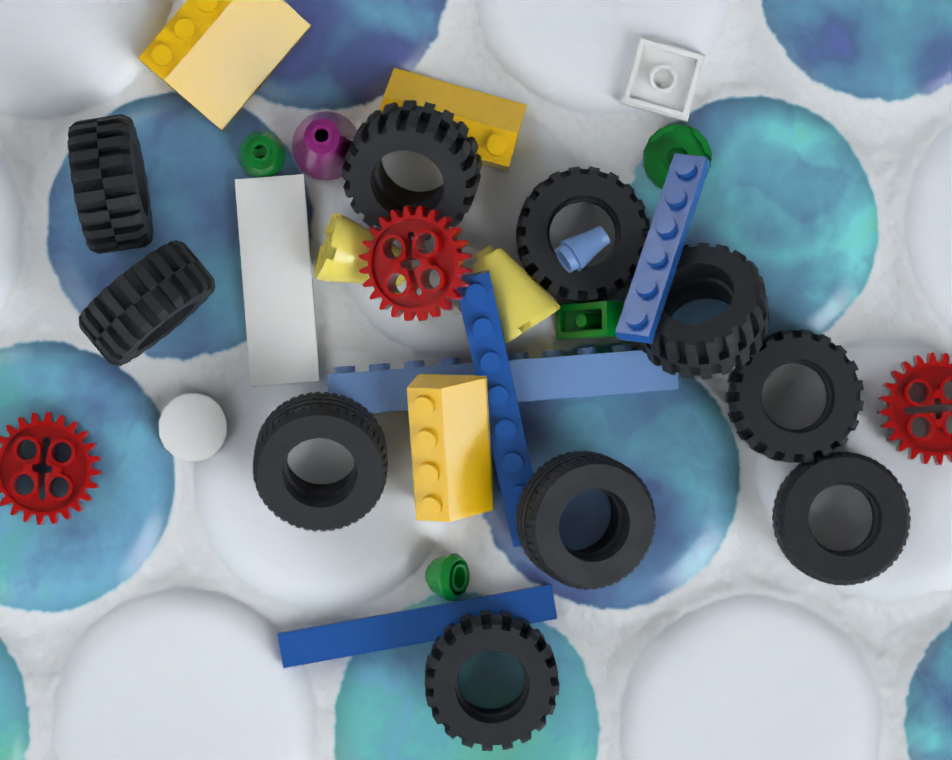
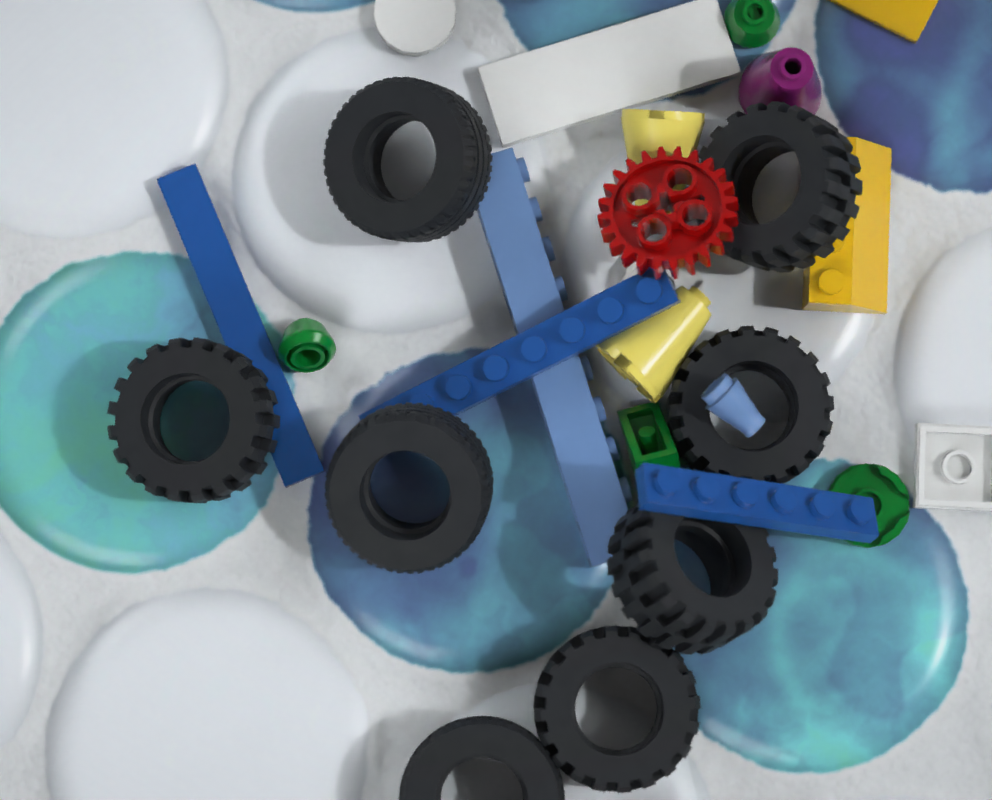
camera: 85 degrees right, 5 degrees down
yellow slope [407,374,495,522] -> none

